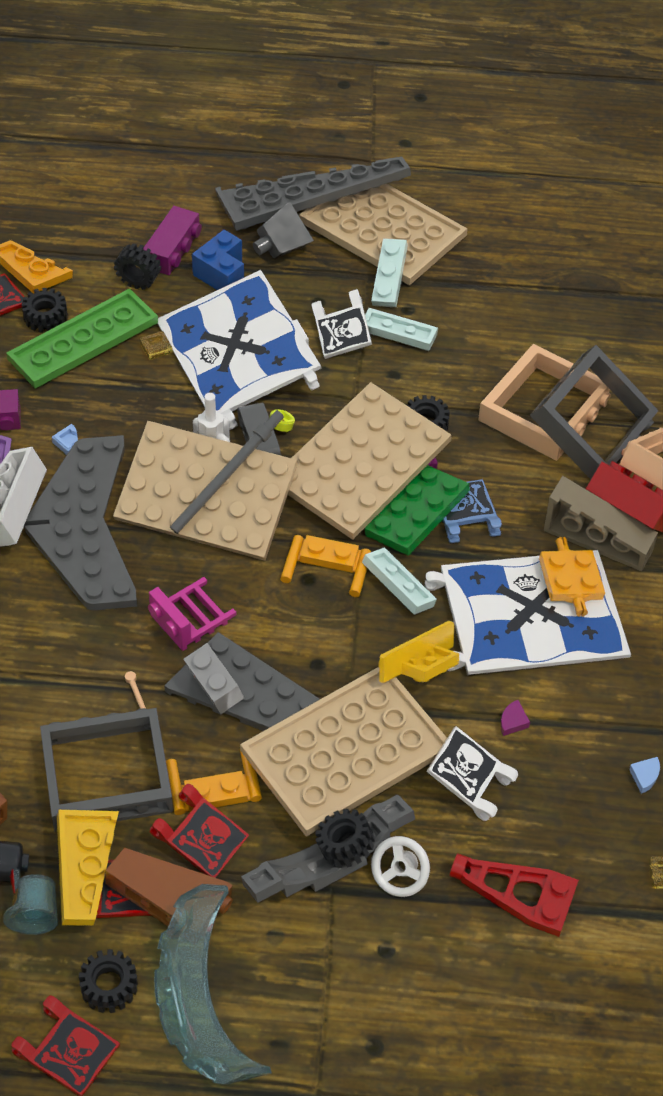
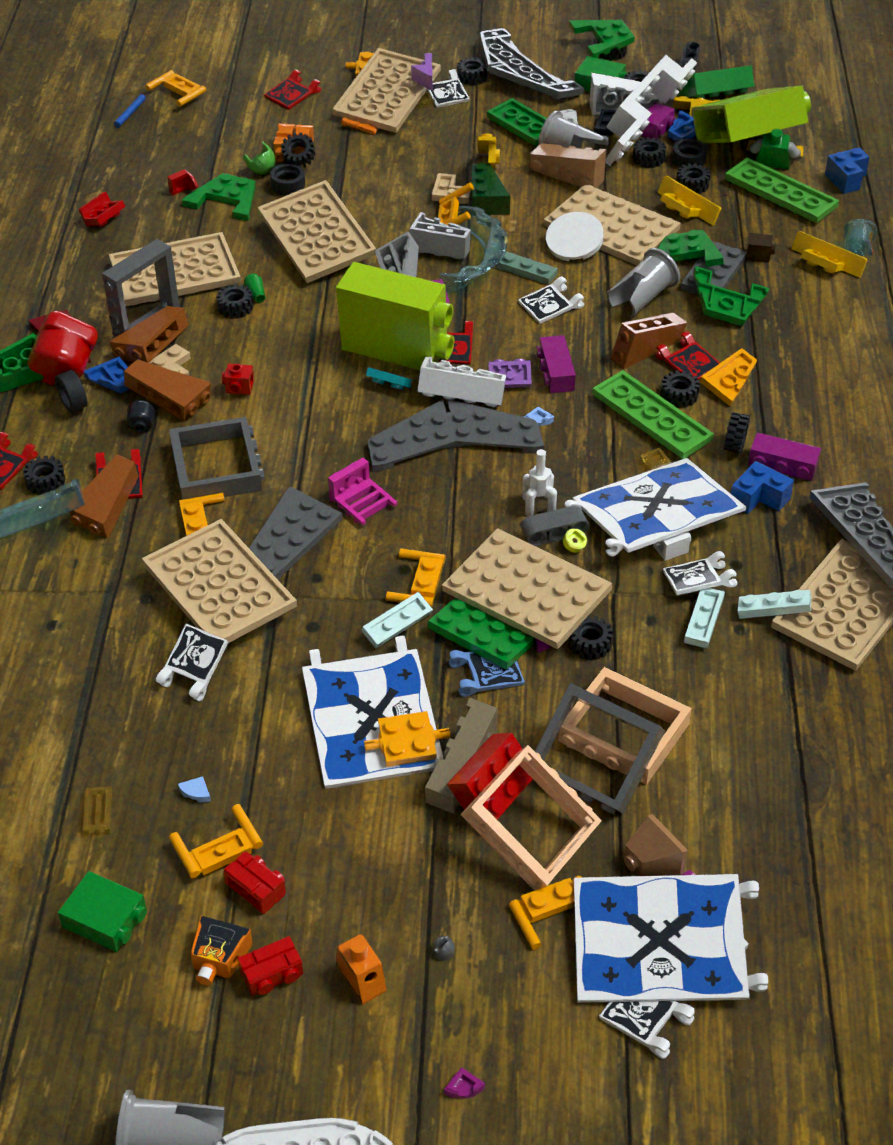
camera: 90 degrees right, 5 degrees down
clear light blue hat [3,869,58,934] -> none
yellow wing [57,810,119,926] -> none
tan plate [113,421,298,561] -> none
light nougat hinge [125,671,146,709] -> none
flag [149,784,249,878] -> none
dark grey bar [170,410,284,534] -> none
light grey brick [184,643,244,714] -> none
dark grey piece [241,795,415,903] -> none
dark grey torso [252,202,314,258] -> none
black tyre [315,809,375,868] -> none
white piece [371,836,430,897] -> none
yellow bracket [379,621,459,683] -> none
red plate [450,853,579,937] -> none
magenta tile [501,700,530,736] -> none

